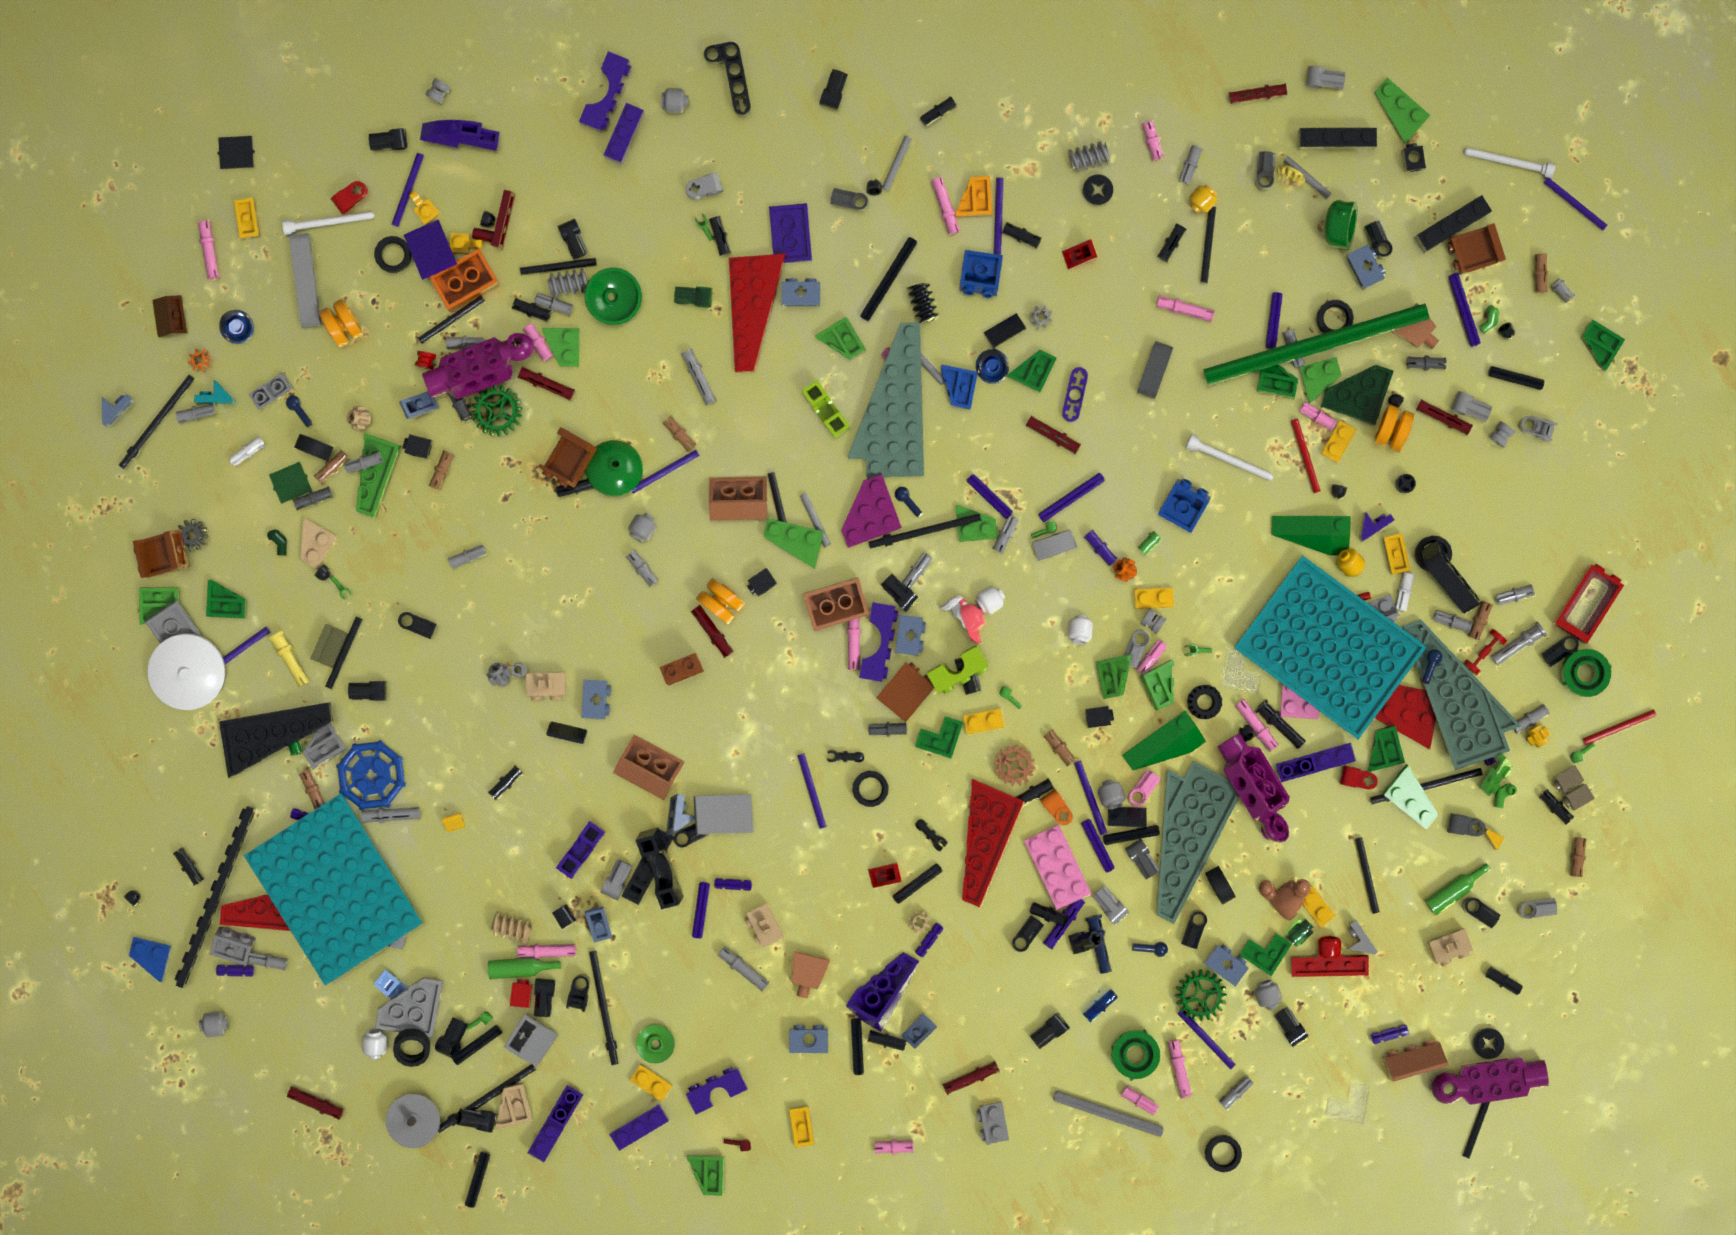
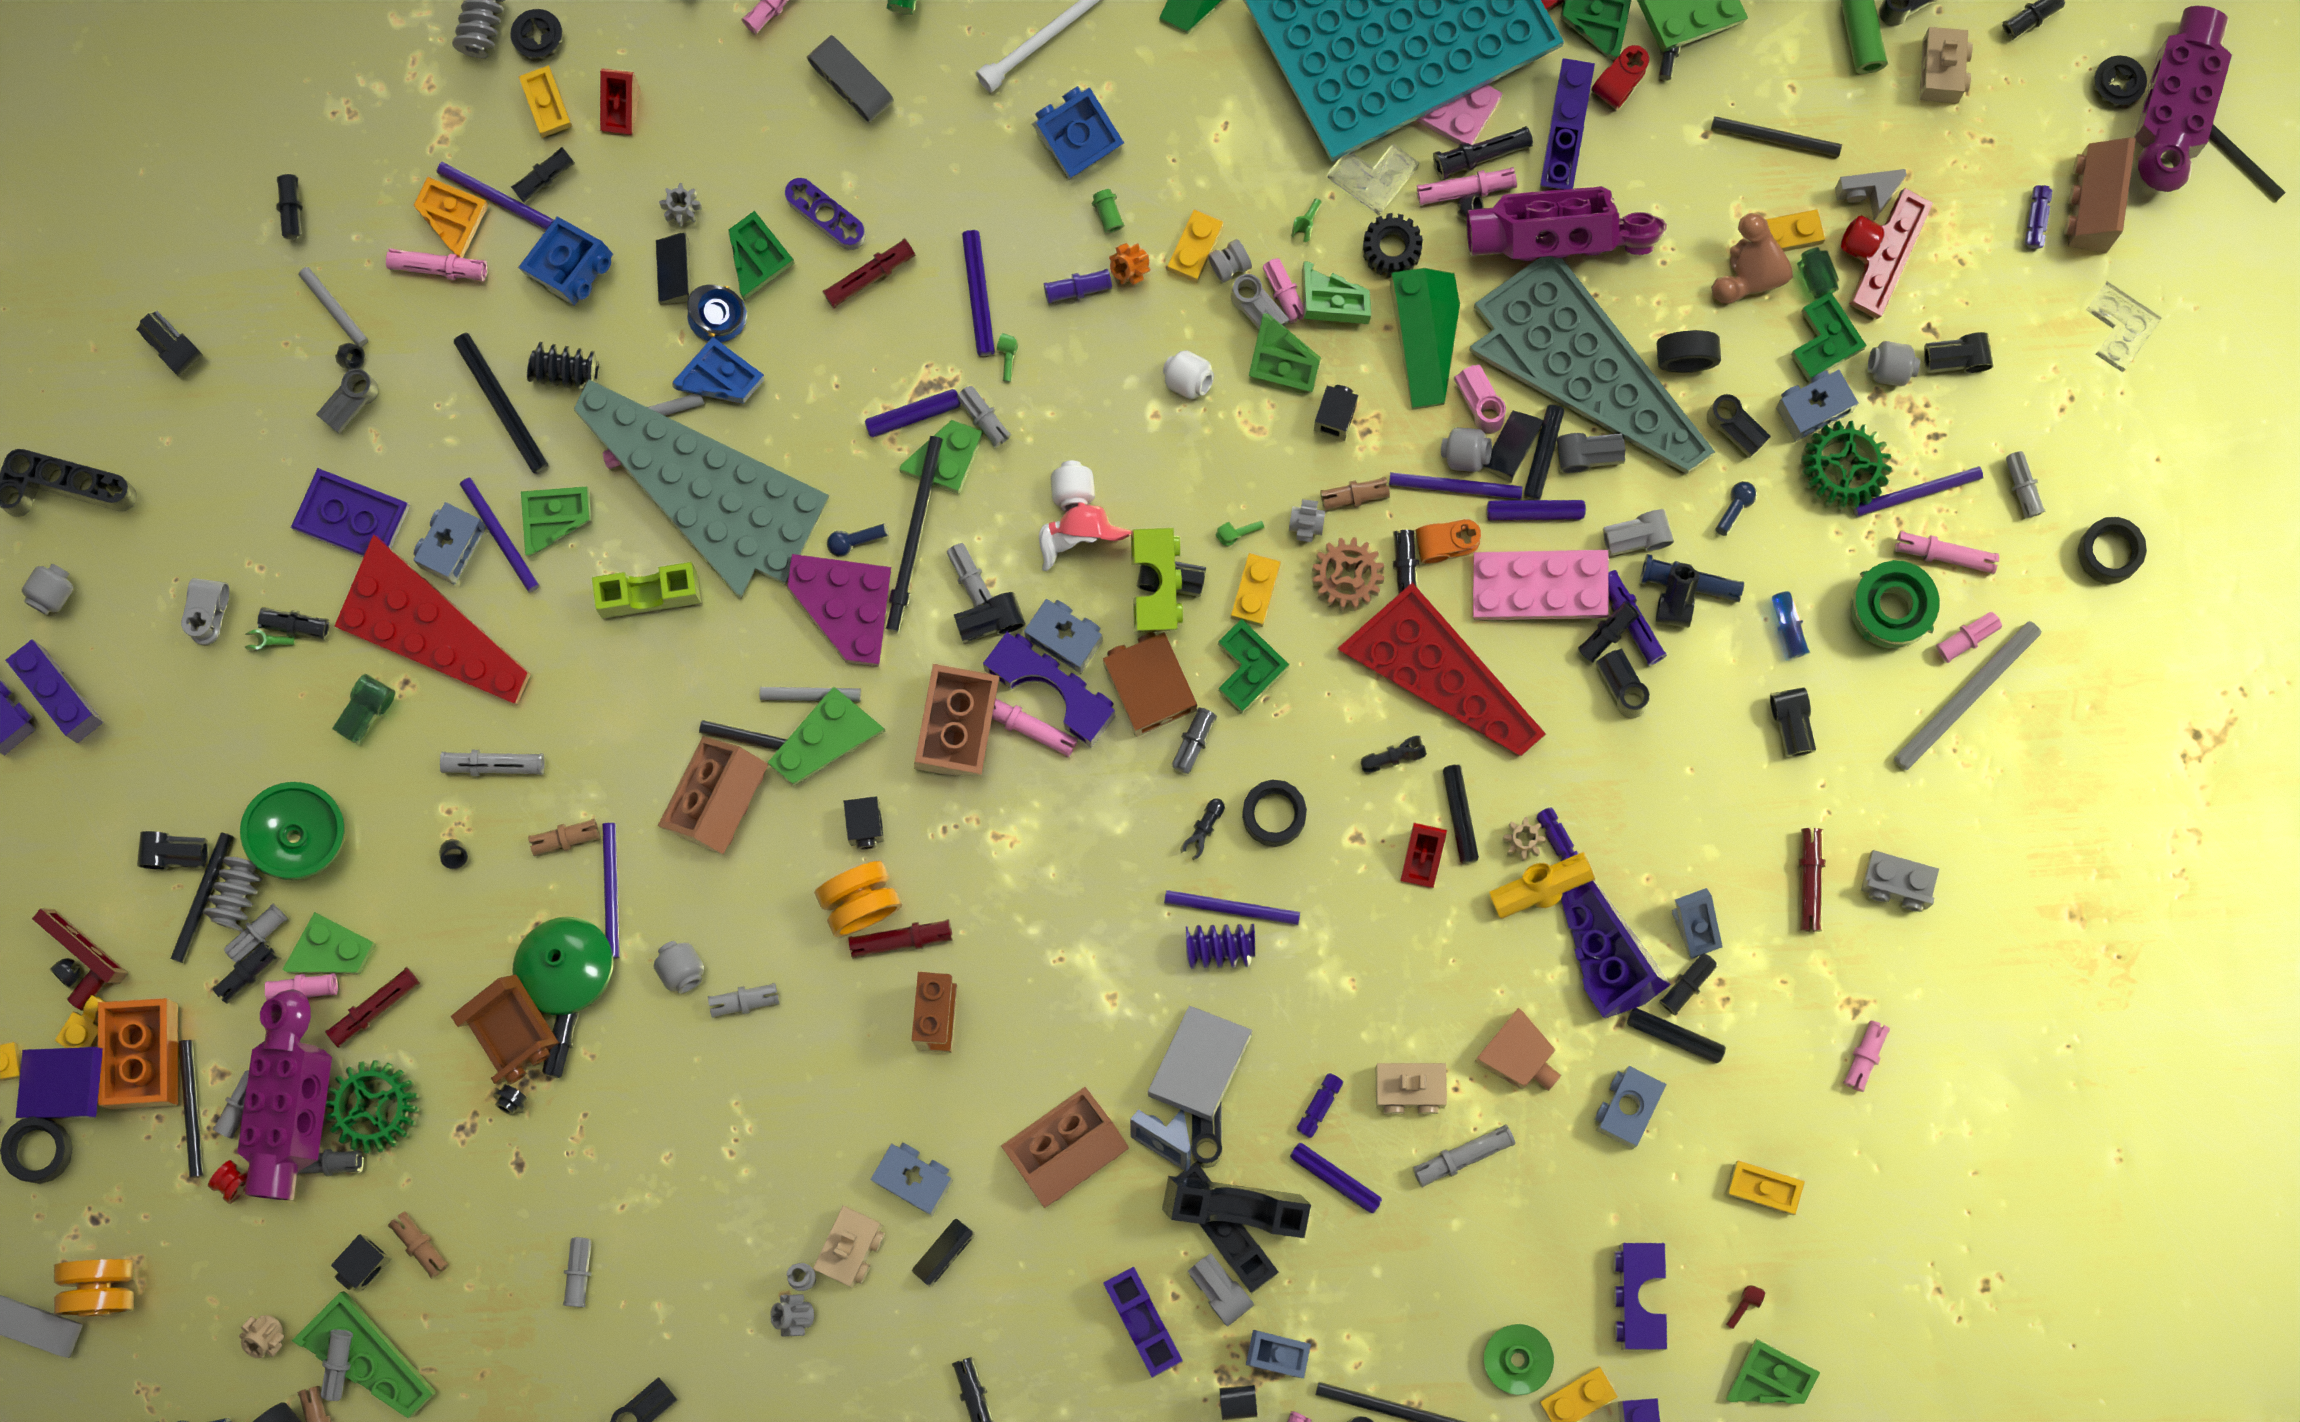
camera: 60 degrees left, 10 degrees down
sand blue slope [399,391,439,420] -> none
light grey slope [1032,529,1077,561] -> none
none -> black hinge [439,839,468,869]
none -> dark purple bar [459,477,540,593]
none -> black plate [493,1084,527,1115]
none -> yellow plate [518,65,572,138]
none -> dark purple piece [1186,924,1255,969]
none -> light grey gear [1289,499,1325,542]
none -> yellow piece [1489,852,1596,919]

